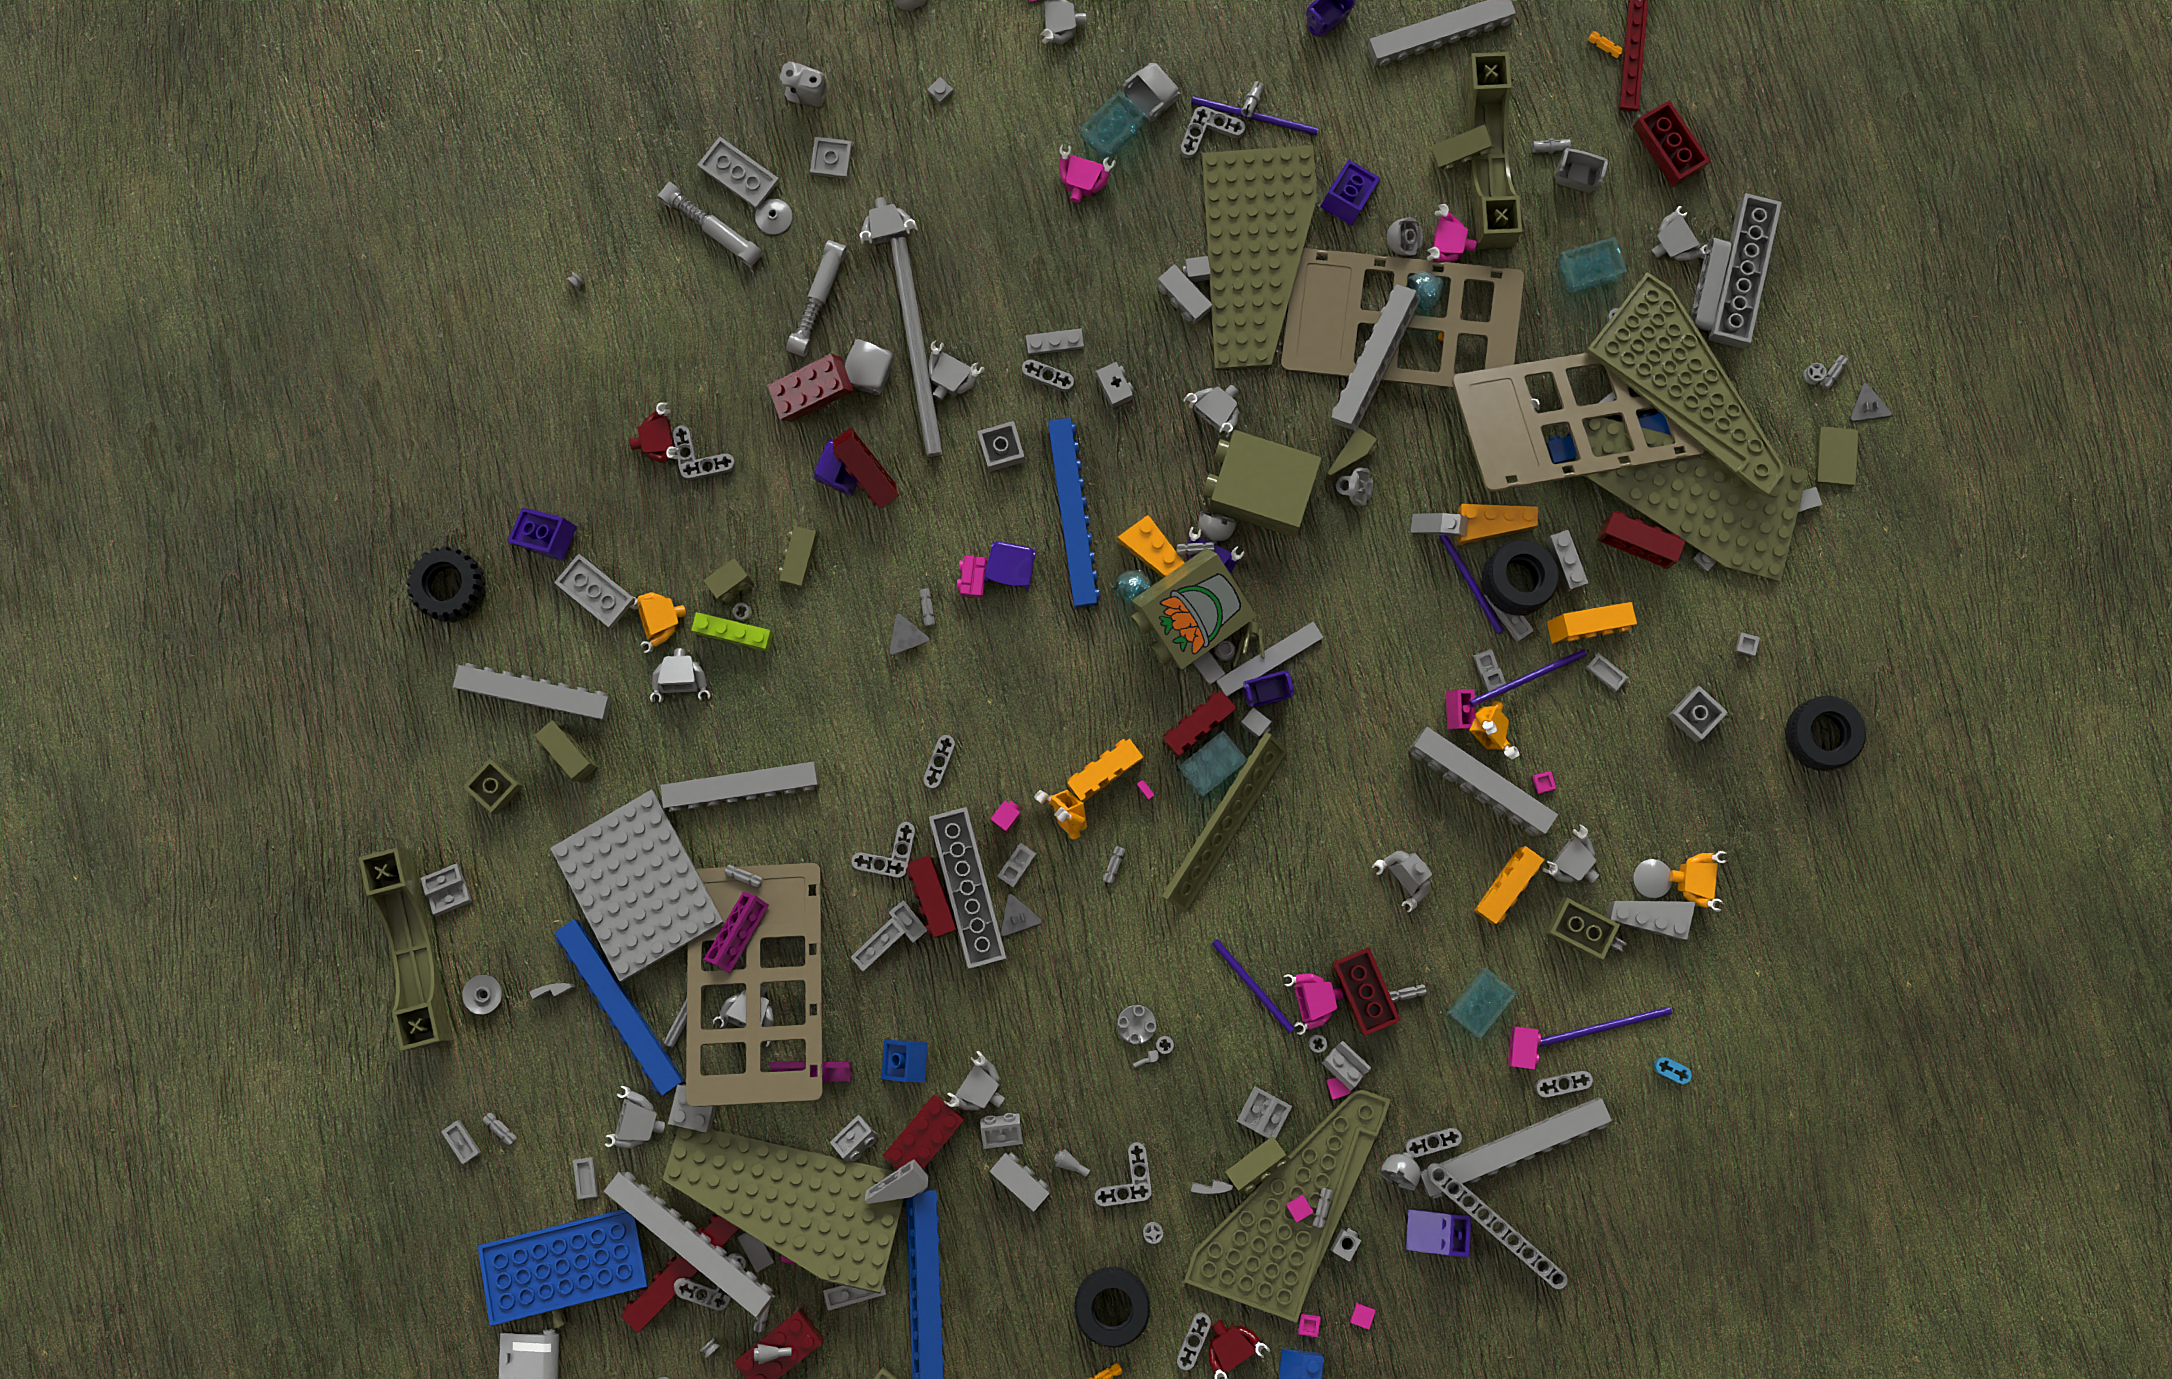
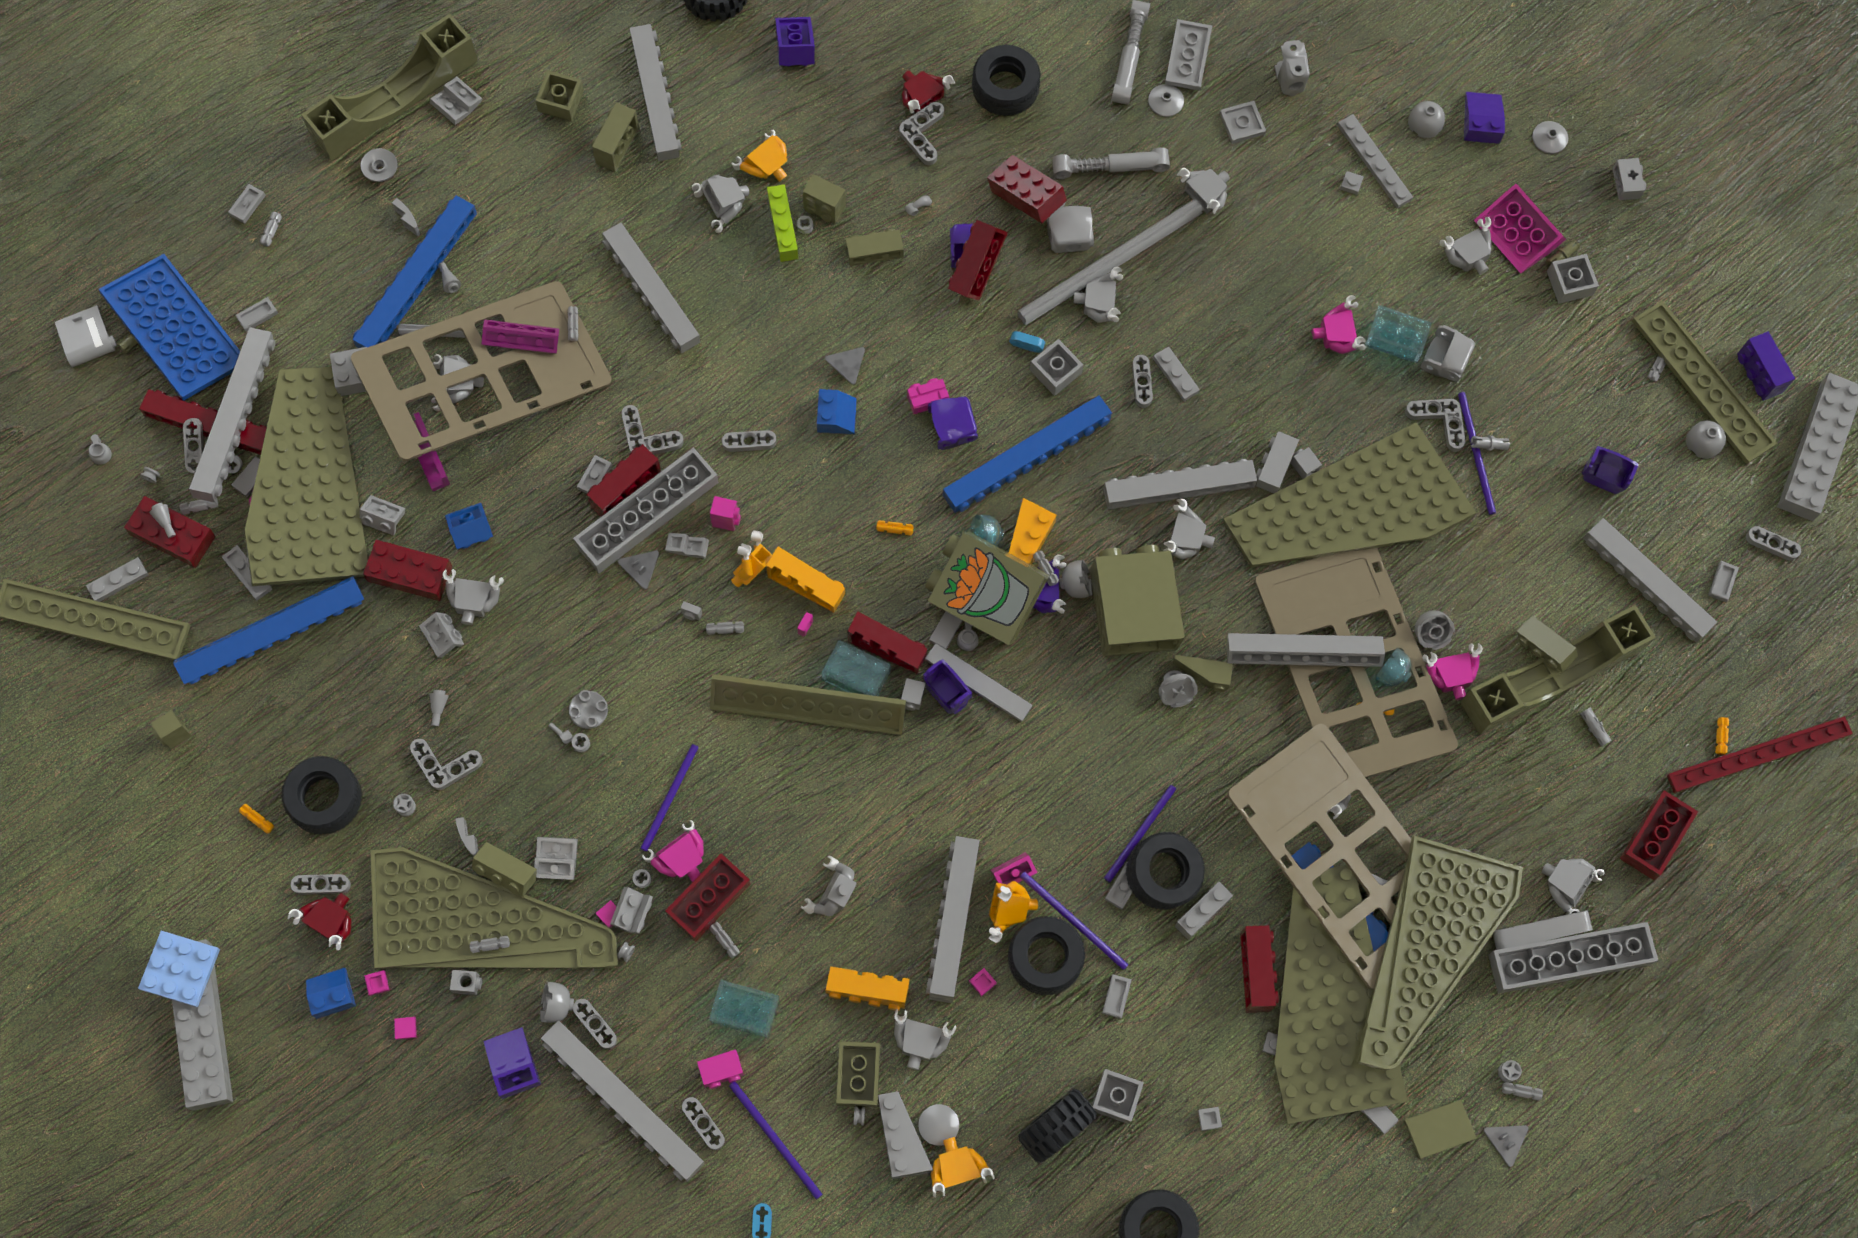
camera: 60 degrees right, 10 degrees down
light grey plate [550,790,725,982] -> none
light grey plate [554,554,636,629] -> none
light grey torso [605,1086,665,1149] -> none
light grey plate [851,917,907,972] -> none
light grey slope [865,1159,928,1204] -> none
light grey axle [919,589,935,626] -> none
light grey brick [989,1152,1050,1212] -> none
light grey brick [1096,362,1134,409] -> none
olive plant [1233,621,1265,667] -> none
dark pink tile [1286,1194,1313,1223] -> none
dark purple slope [1320,160,1380,226] -> none
light grey slope [1411,513,1468,537] -> none
light grey beam [1426,1163,1568,1289] -> none
light orange wedge [1457,504,1538,546] -> none
light grey slope [1473,649,1506,692] -> none
light orange wedge [1547,602,1637,644] -> none
light grey piece [1554,148,1608,193] -> none
clear light blue brick [1557,237,1627,294] -> none
none -> light grey cone [438,262,461,293]
none -> light grey bush [617,942,635,962]
none -> light grey plate [681,601,702,621]
none -> blue slope [817,389,857,434]
none -> light orange axle [876,520,914,535]
none -> light grey arm [905,195,932,216]
none -> black tyre [972,45,1041,116]
none -> black tyre [1008,916,1085,996]
none -> dark azure beam [1009,331,1045,353]
none -> black tyre [1018,1089,1097,1163]
none -> light grey brick [1103,459,1257,509]
none -> light grey plate [1337,114,1413,209]

